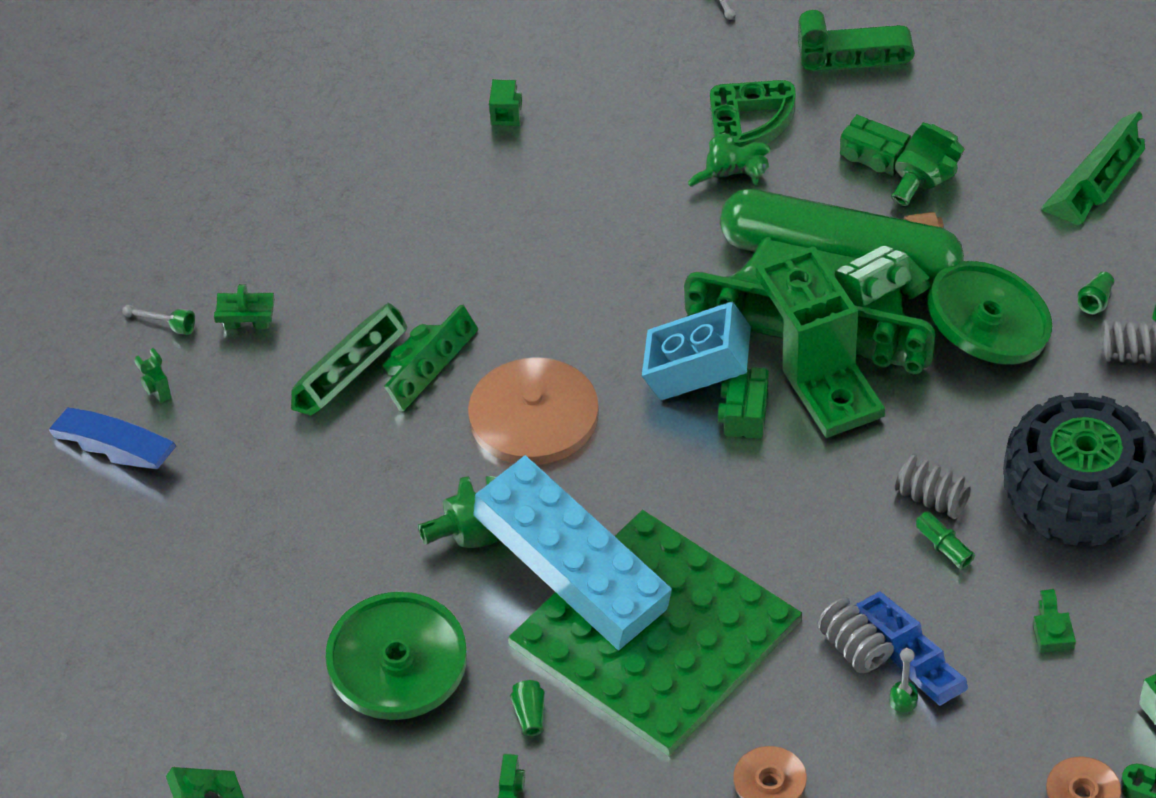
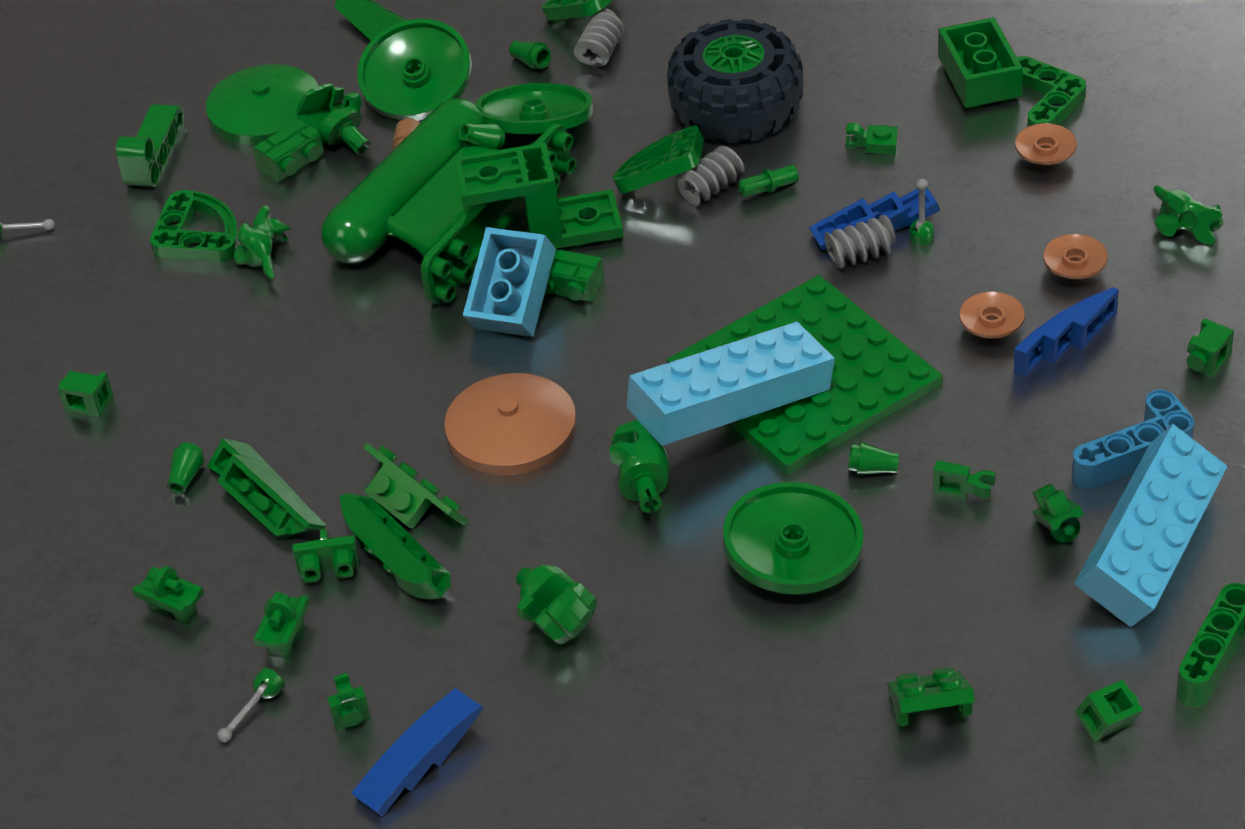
camera: 75 degrees left, 5 degrees down
green brick [834,245,911,307] -> none
none -> green hips [132,566,204,623]
none -> green cone [167,442,204,494]
none -> green dish [206,64,318,145]
none -> green wedge [207,438,326,538]
none -> green hips [293,528,360,583]
none -> green dish [357,18,472,121]
none -> green piece [516,564,597,644]
none -> green beam [613,126,704,193]

